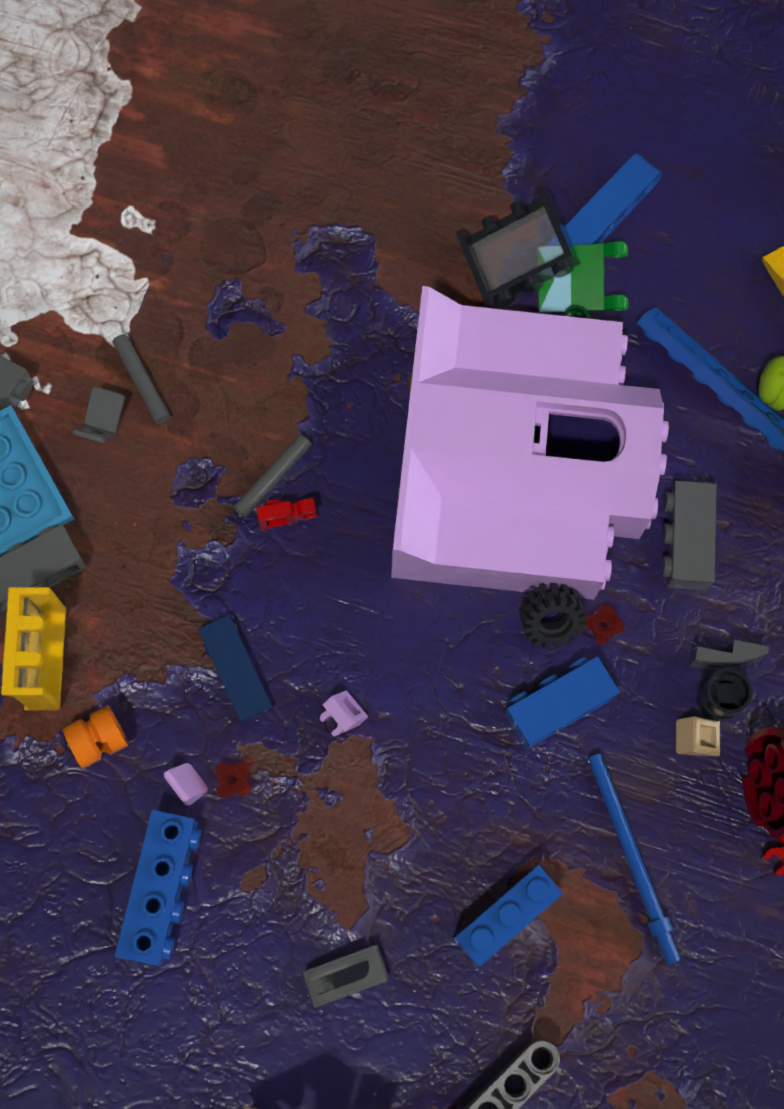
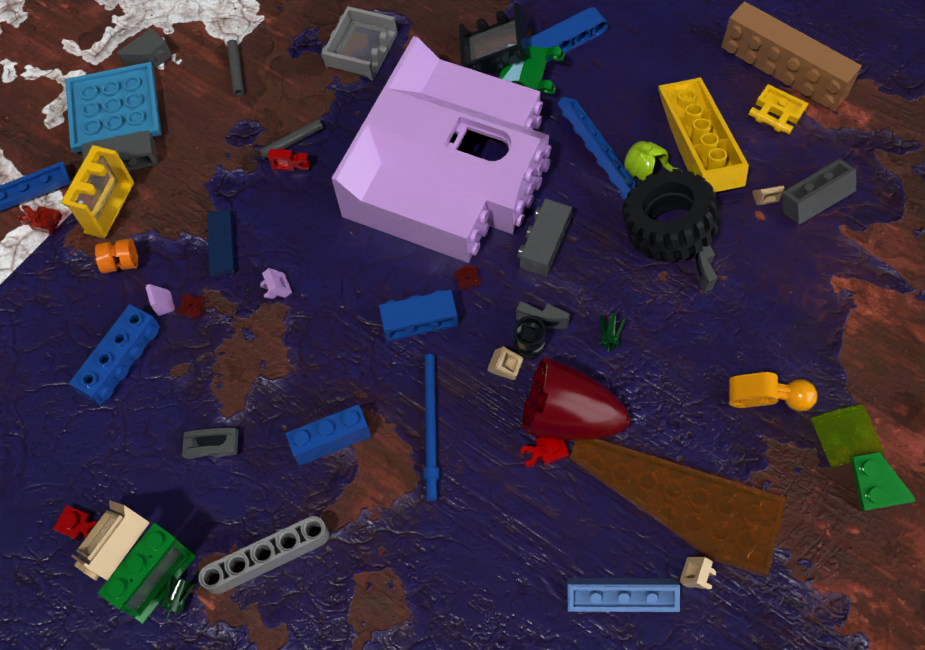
camera: 25 degrees right, 10 degrees down
dark grey bracket [72,386,125,443] -> none
black tyre [519,583,586,649] -> none
none -> light grey window [321,6,398,81]

